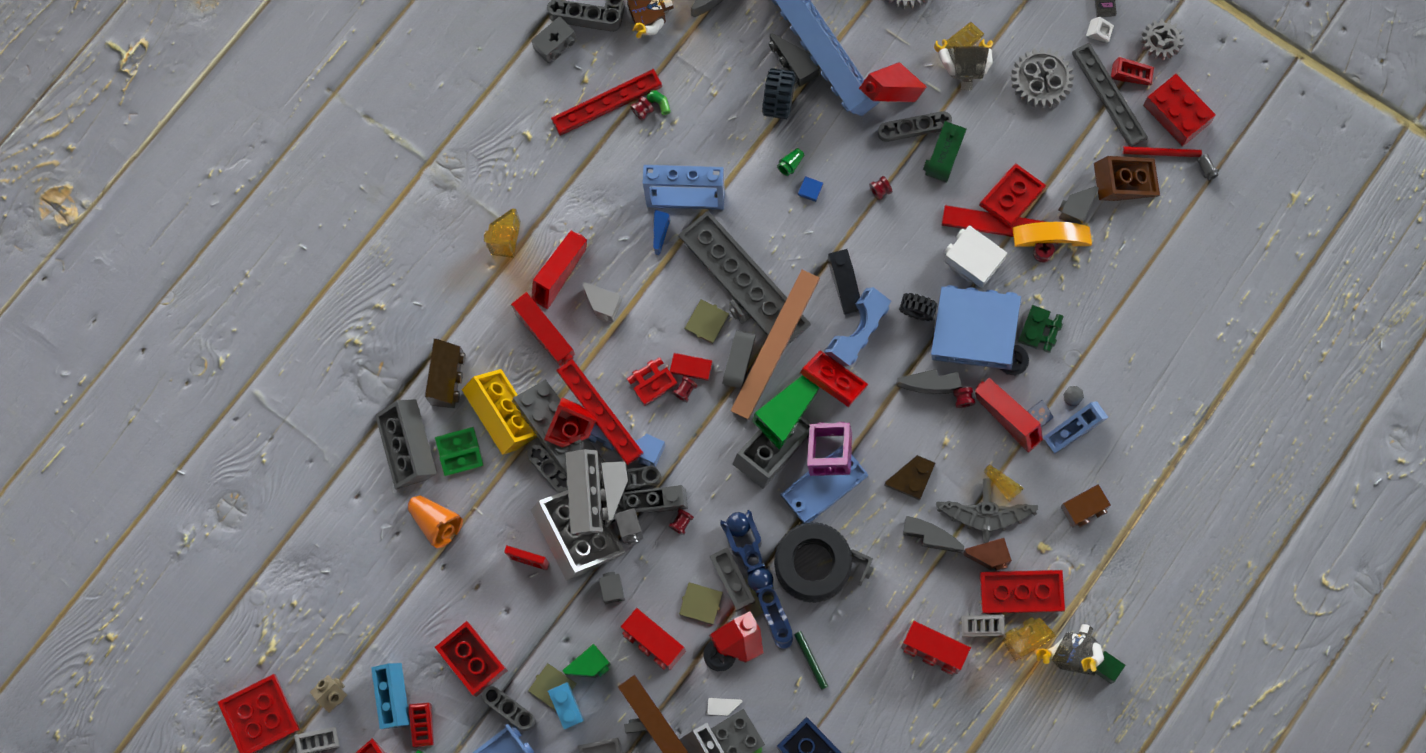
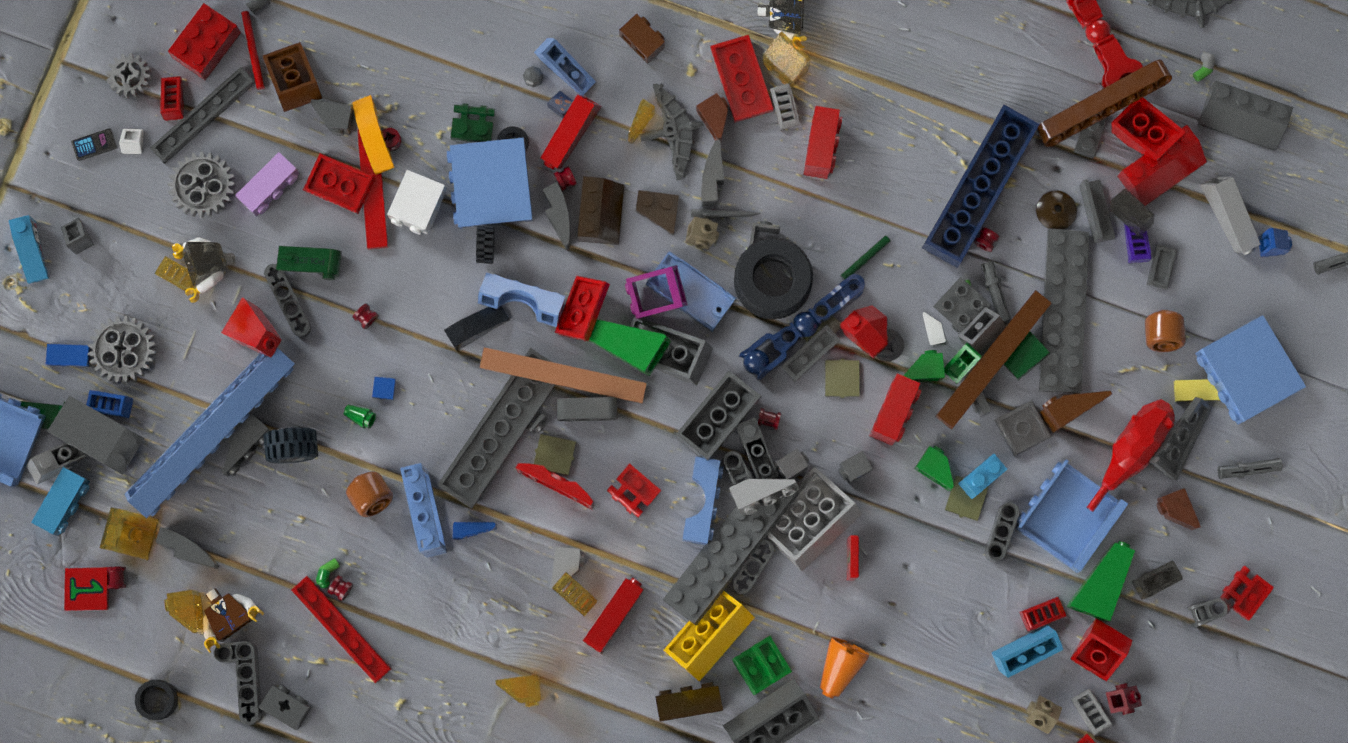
camera: 115 degrees left, 5 degrees up
red brick [435,621,508,697] -> none
red slope [531,230,587,310] -> none
red slope [544,398,596,447] -> none
red tile [556,359,644,465] -> none
light grey brick [566,449,603,534] -> none
red tile [670,353,713,381] -> none
dark red bush [672,376,698,403] -> none
none -> lavender brick [235,152,300,216]
none -> dark orange head [346,471,393,518]
none -> red slope [515,463,594,510]
none -> clear yellow slope [552,572,597,616]
none -> dark brown slope [577,176,624,245]
none -> dark grey slope [676,371,761,460]
none -> dark tan brick [685,217,719,250]
none -> dark grey bar [691,208,761,218]
none -> green slope [903,350,945,382]
none -> green slope [944,343,982,384]

